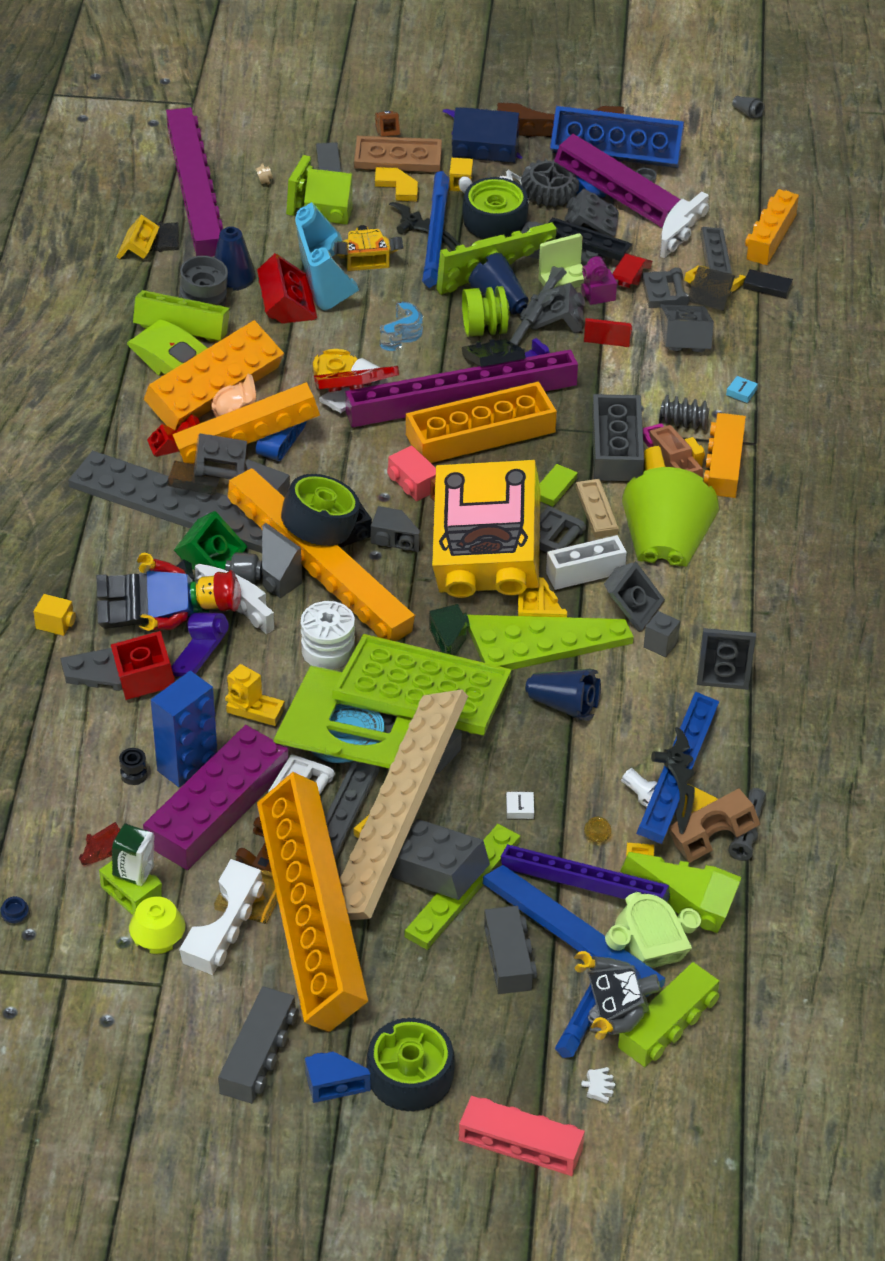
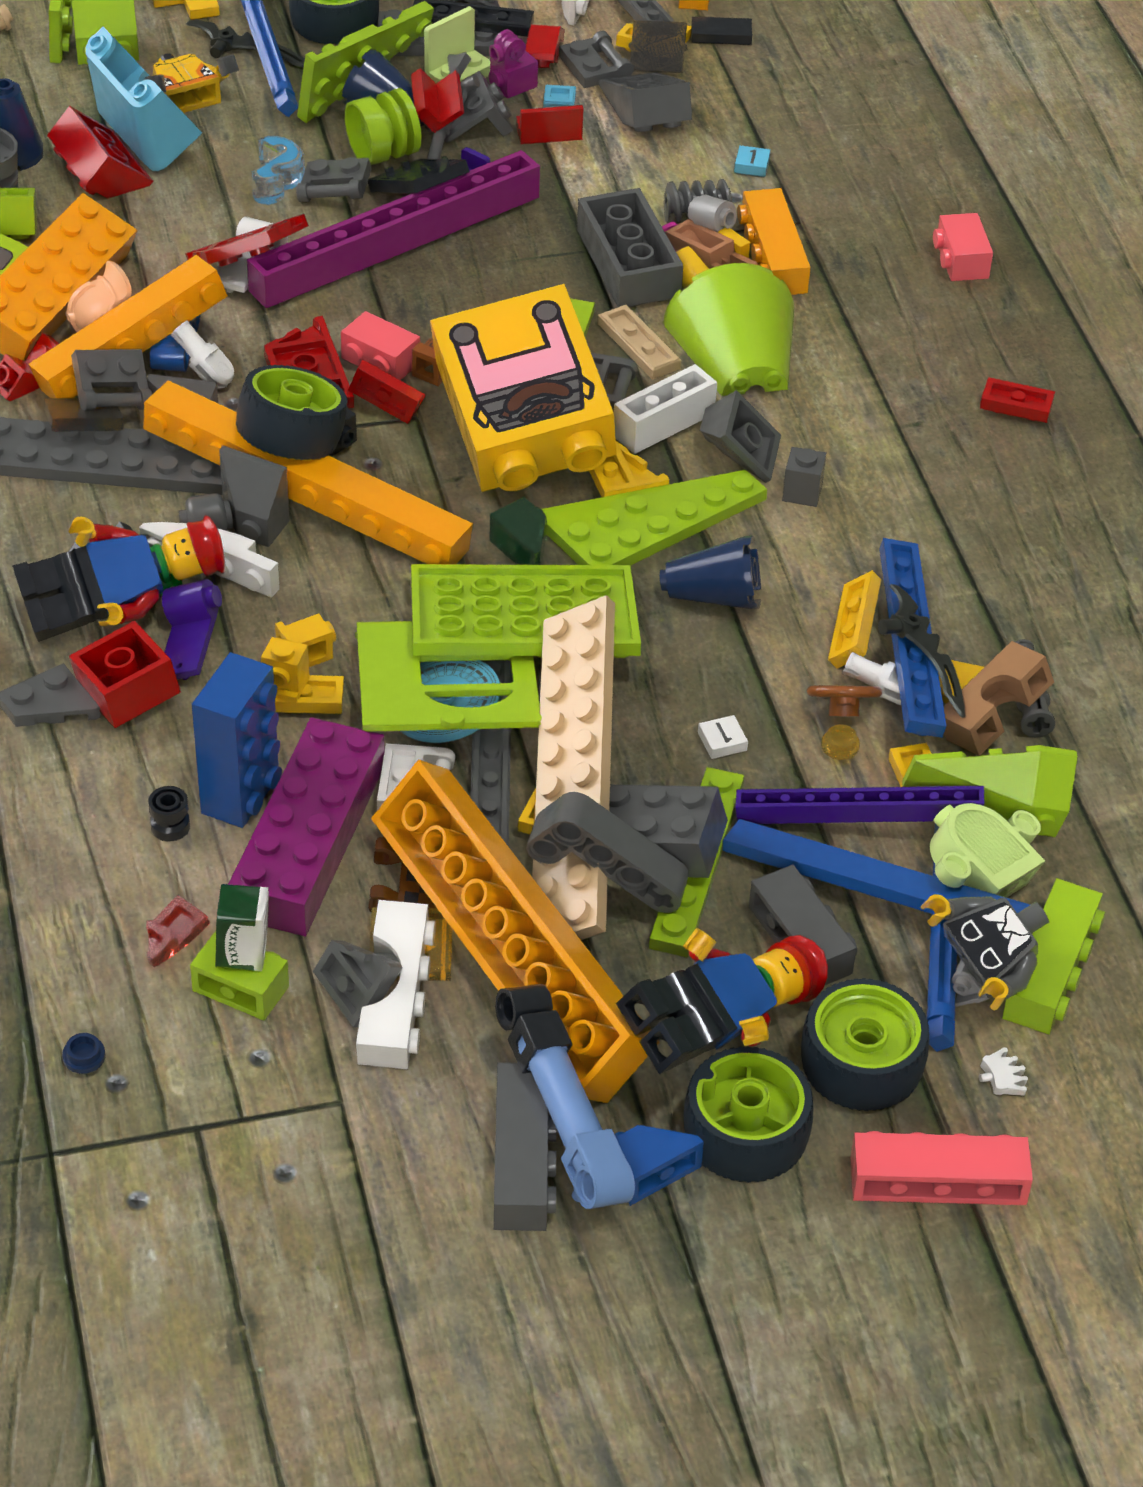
camera: 20 degrees left, 0 degrees up
neon yellow cone [129,897,185,954] -> none
green slope [174,511,247,570] -> none
white wheel [301,601,355,670] -> none
yellow tile [313,349,358,375] -> none
dark grey slope [371,506,420,552] -> none
light orange brick [406,381,557,463] -> none
dark grey slope [697,628,756,690] -> none
none -> white arm [170,320,235,389]
none -> red wing [264,315,354,408]
none -> yellow brick [275,613,336,667]
none -> dark grey plate [296,157,372,202]
none -> dark grey wing [313,940,403,1027]
none -> red panel [348,360,426,424]
none -> red panel [411,68,464,133]
none -> medium blue piece [495,984,635,1209]
none -> dark grey beam [526,792,689,913]
none -> medium azure tile [543,85,576,108]
none -> piece [616,928,828,1074]
none -> light grey brick [688,195,737,232]
none -> wheel [801,978,930,1111]
none -> dark orange piece [806,685,883,716]
none -> yellow plate [828,570,881,669]
none -> coral brick [933,213,993,281]
none -> red plate [980,377,1055,423]

